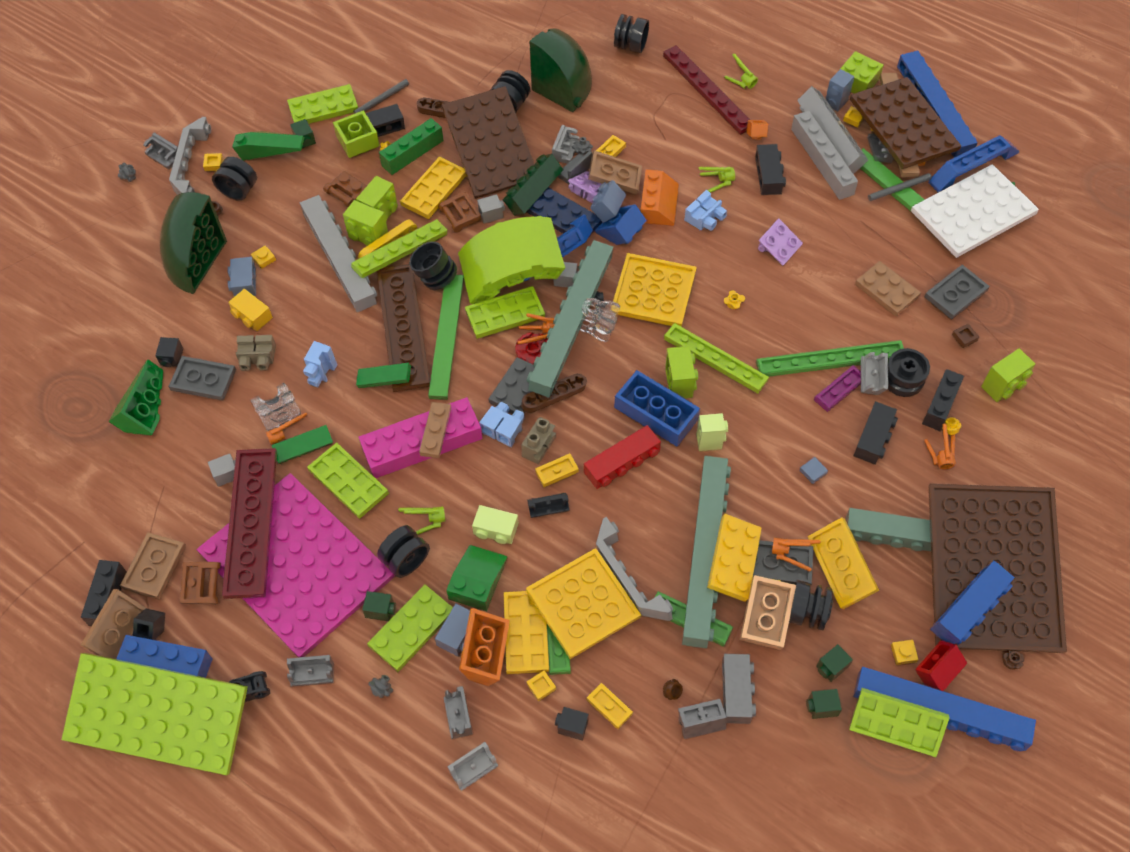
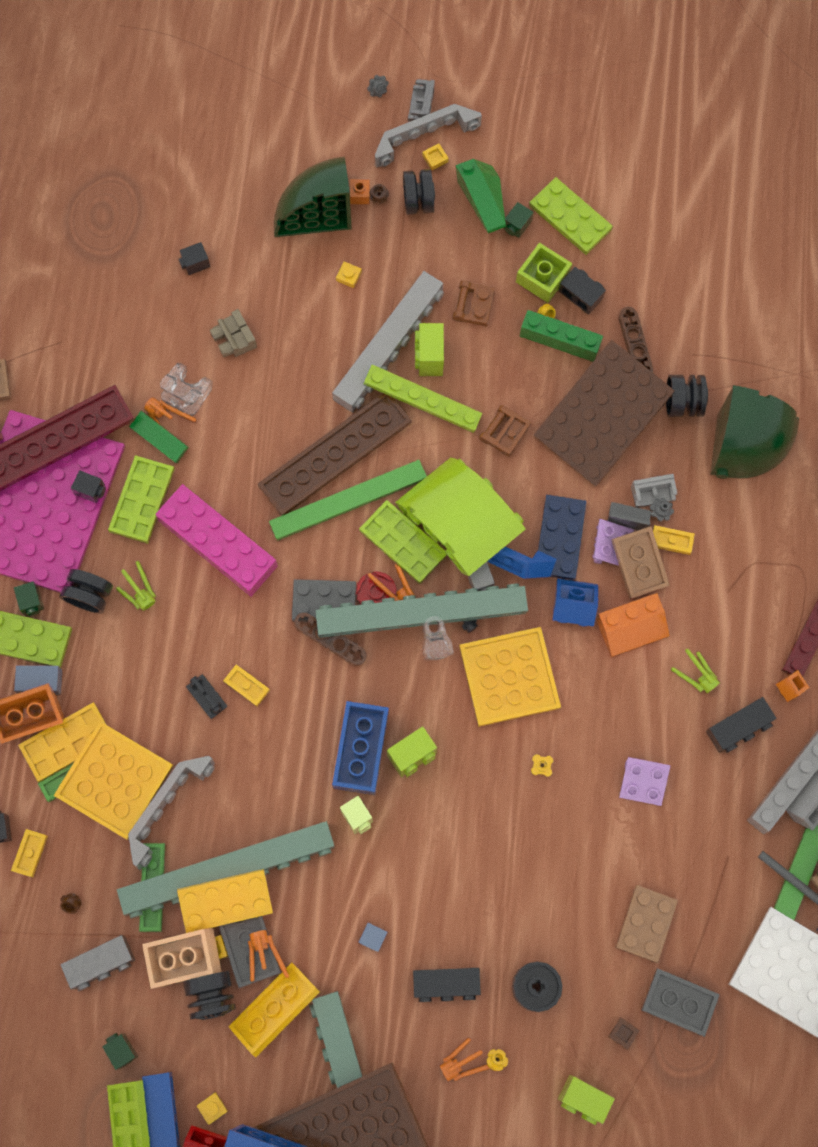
camera: 60 degrees right, 15 degrees up
green wedge [109,360,163,436] -> none
dark grey plate [168,356,236,401] -> none
light grey brick [208,454,236,487] -> none
sand blue brick [228,257,256,297] -> none
yellow brick [228,289,273,331] -> none
light blue hips [303,341,337,387] -> none
dark grey bar [353,79,409,114] -> none
lime brick [356,176,398,221] -> none
green tile [356,363,411,388] -> none
yellow beam [358,219,417,259] -> none
yellow plate [400,156,466,219] -> none
black wheel [409,242,457,290] -> none
medium nougat plate [419,402,451,458] -> none
green slope [446,545,508,612] -> none
yellowish green brick [472,505,519,544] -> none
light grey brick [477,194,505,224] -> none
light blue hips [479,402,525,447] -> none
dark green brick [503,154,564,216] -> none
dark tan hips [521,417,556,465] -> none
yellow plate [527,670,556,701] -> none
red brick [584,425,661,489] -> none
sand blue brick [590,180,626,223] -> none
lime plate [664,323,769,394] -> none
flat silver hinge [678,699,727,739] -> none
light blue hips [684,190,727,231] -> none
bright green tile [756,340,904,377] -> none
magenta tile [814,365,861,412] -> none
dark green brick [816,644,853,682] -> none
light grey hinge [861,352,888,395] -> none
black brick [922,369,964,431] -> none
none -> black brick [71,470,106,503]

